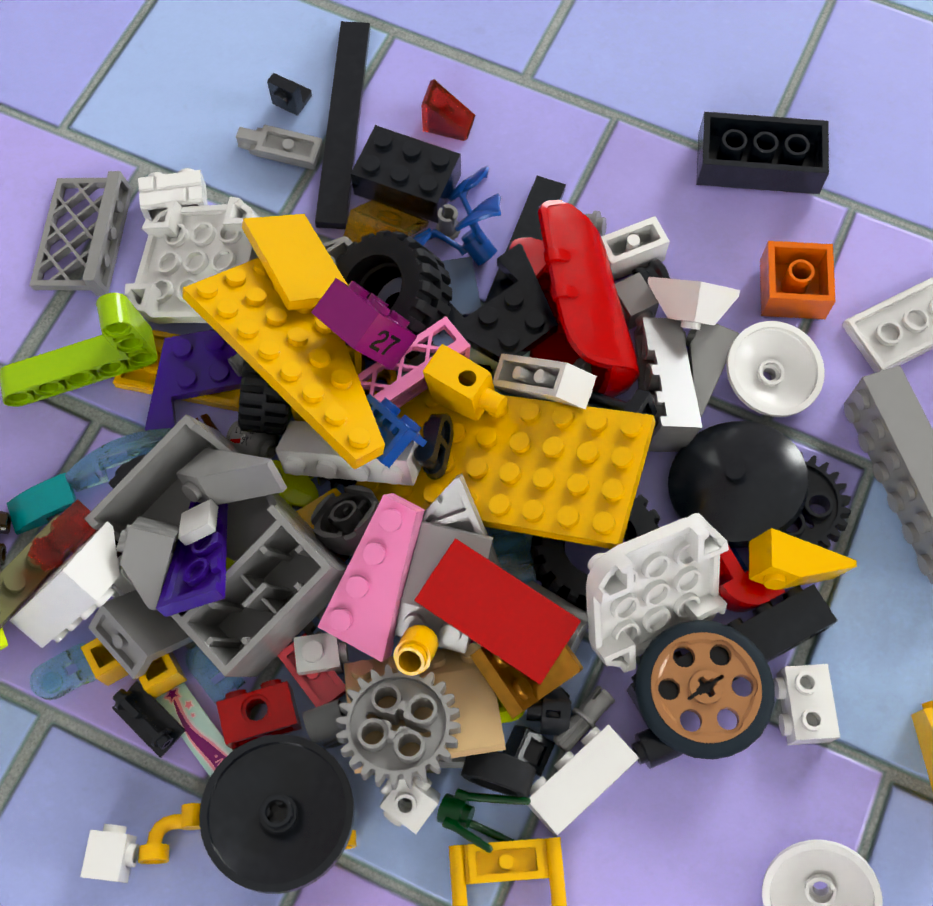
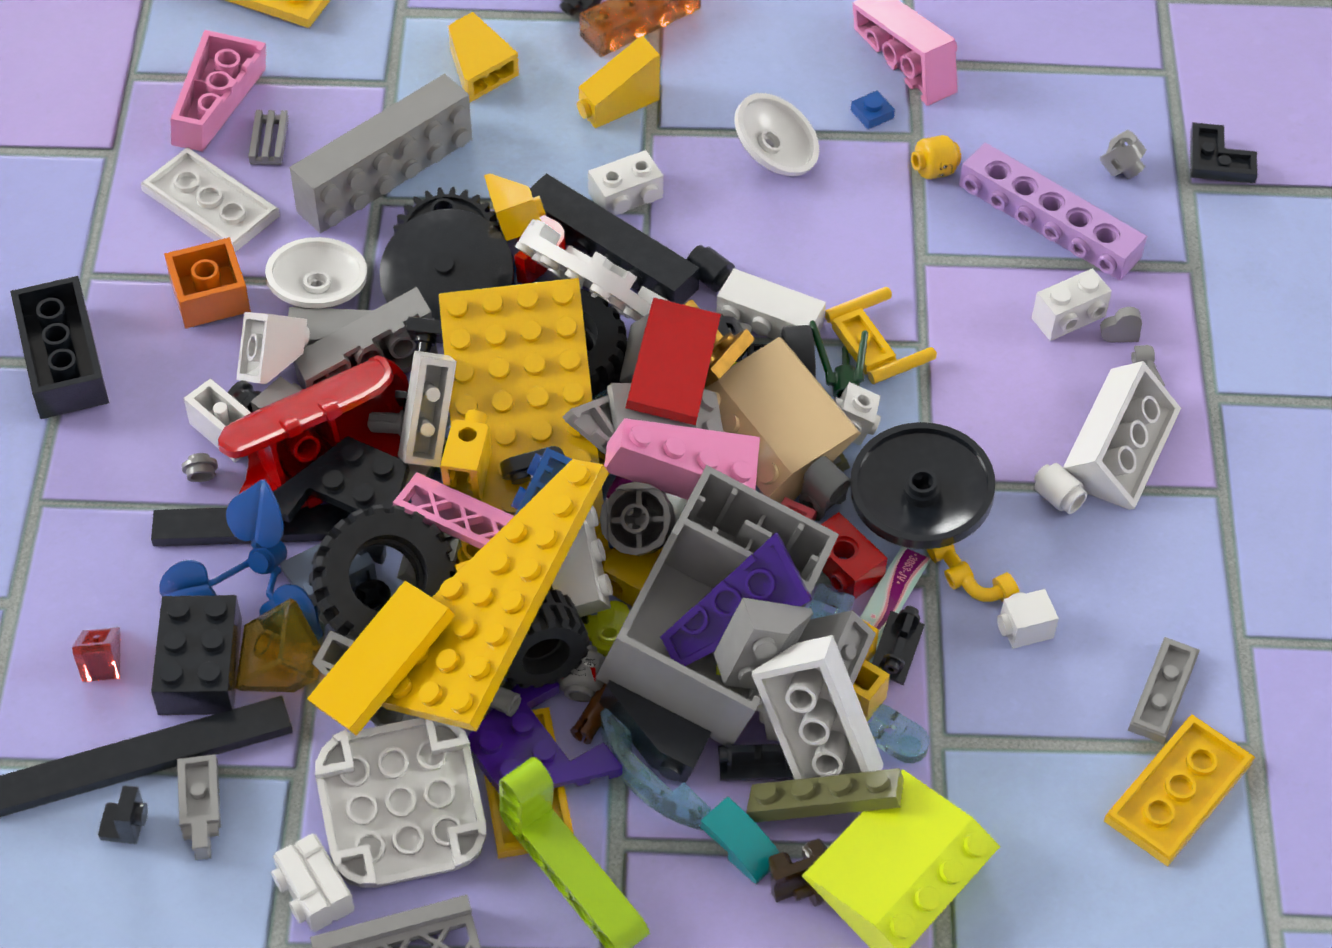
camera: 115 degrees left, 15 degrees down
clear red brick [27,499,98,572] -> none
light grey slope [176,448,287,505] -> none
white tile [178,499,218,546] -> none
magenta brick [311,278,417,370] -> none
light grey gear [336,664,461,790] -> none
yellow brick [393,625,439,676] -> none
light grey pin [436,204,460,240] -> none
wedge [635,620,775,760] -> none

